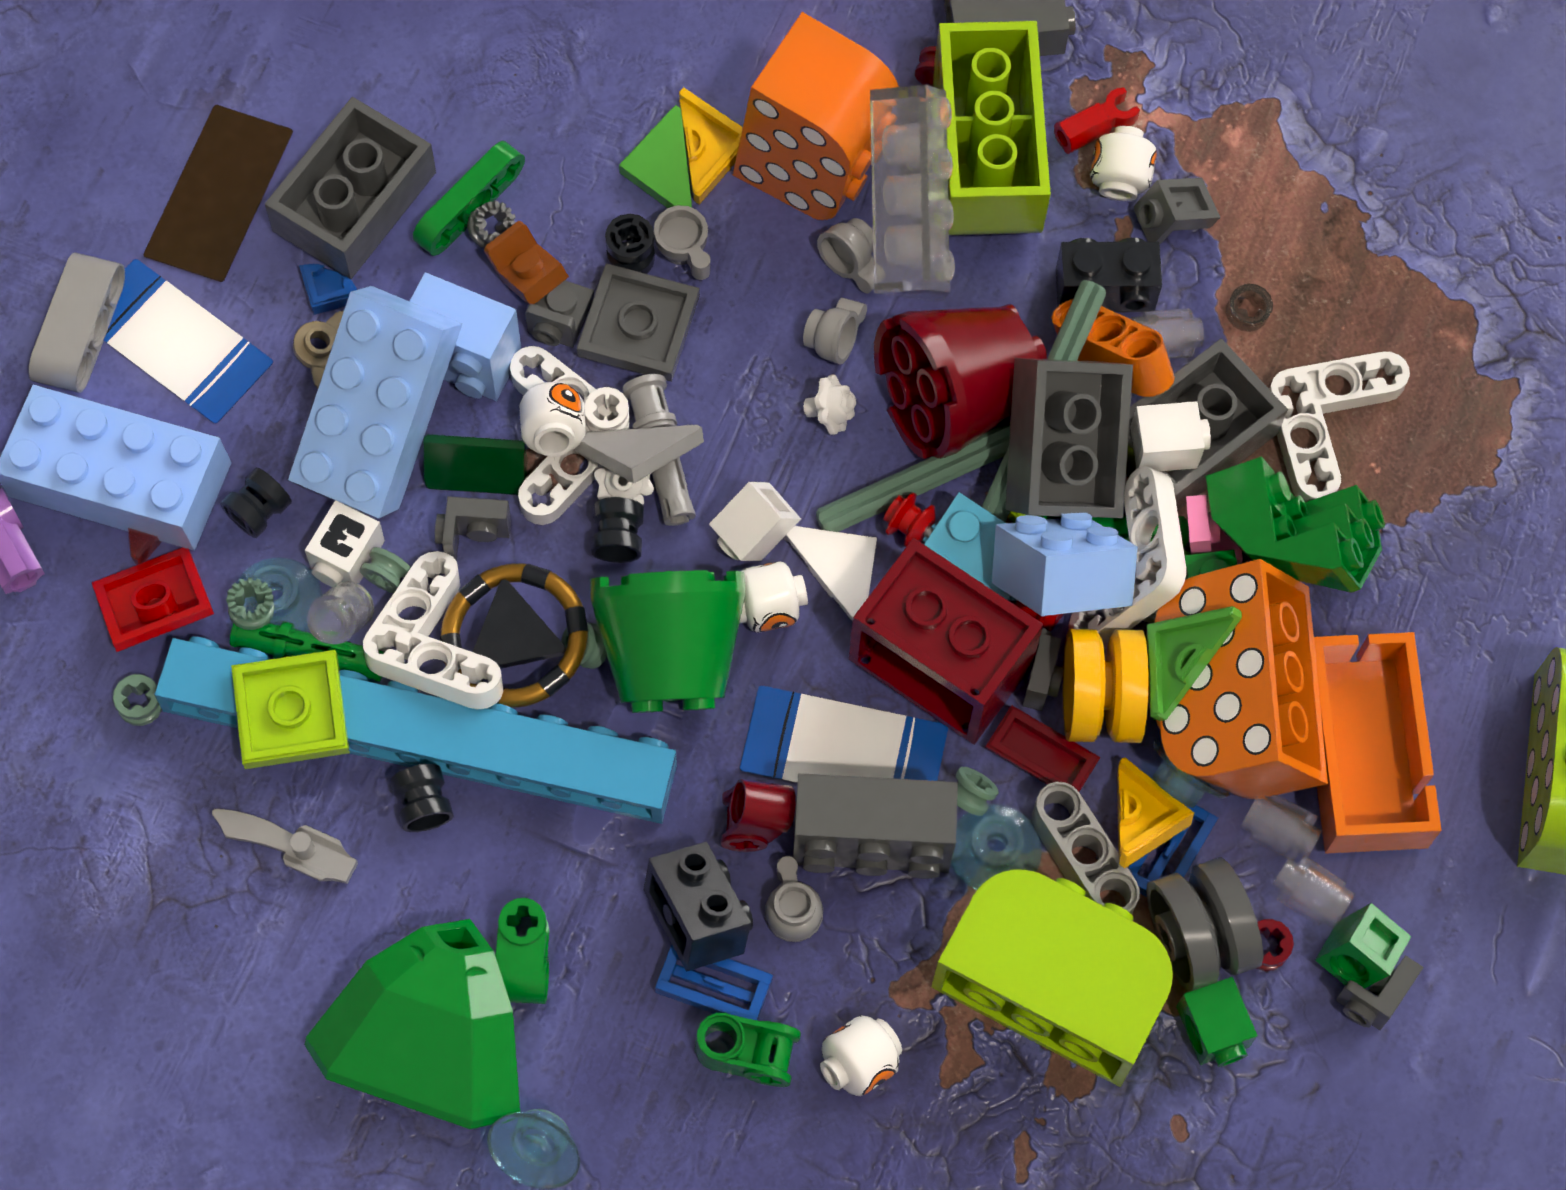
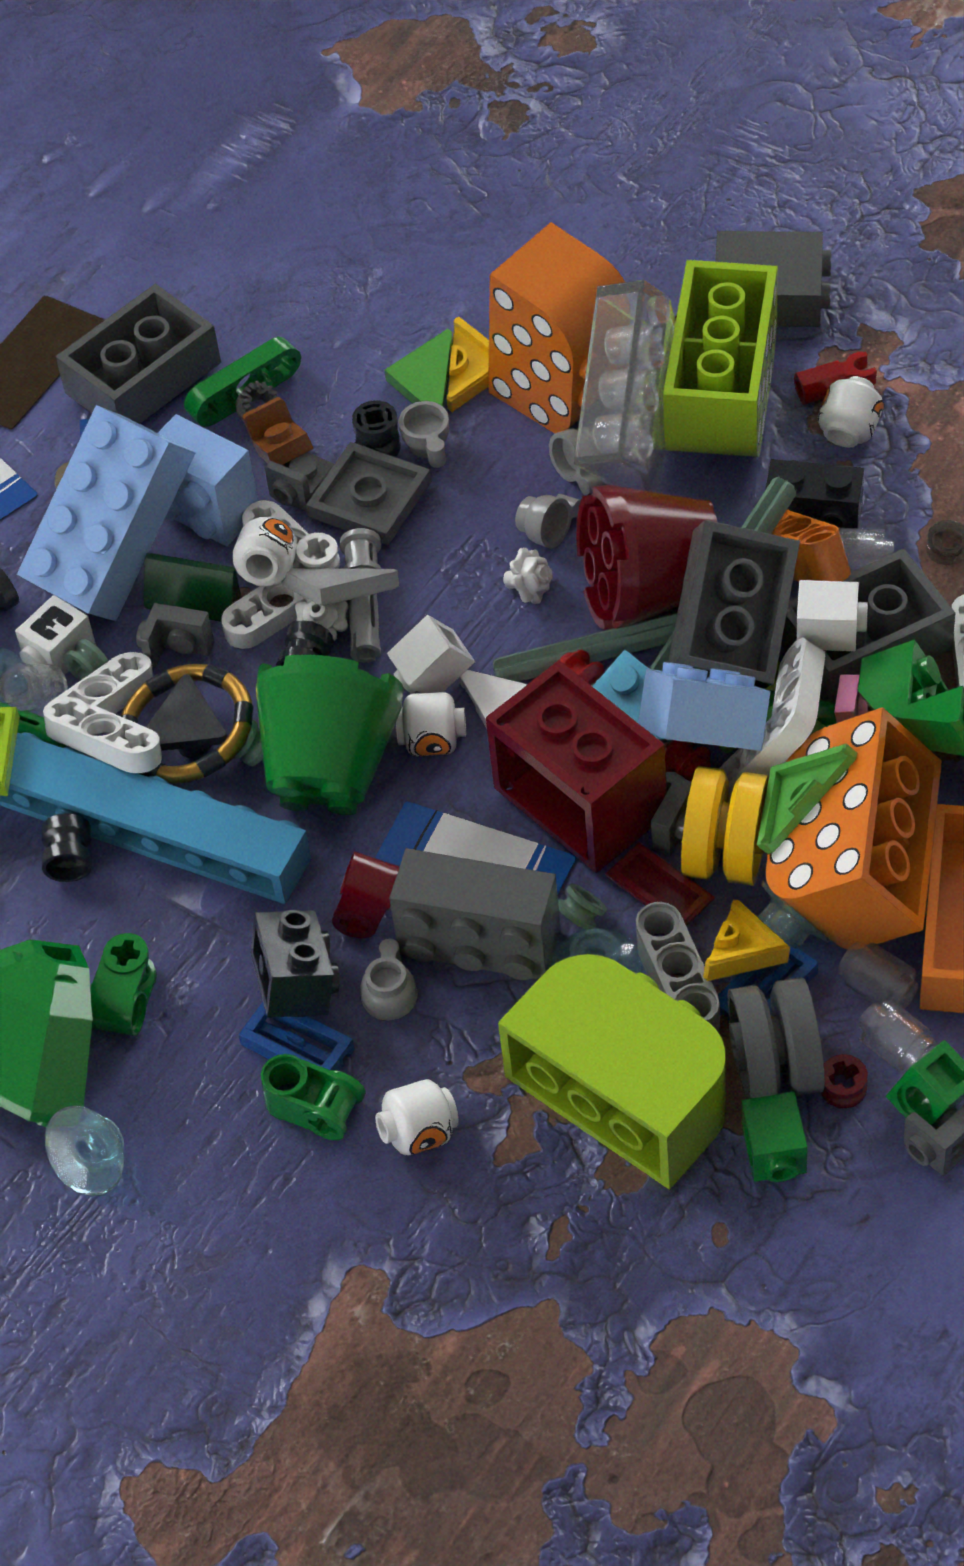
camera: 20 degrees right, 15 degrees down
dark grey bracket [1134,178,1221,244] -> none

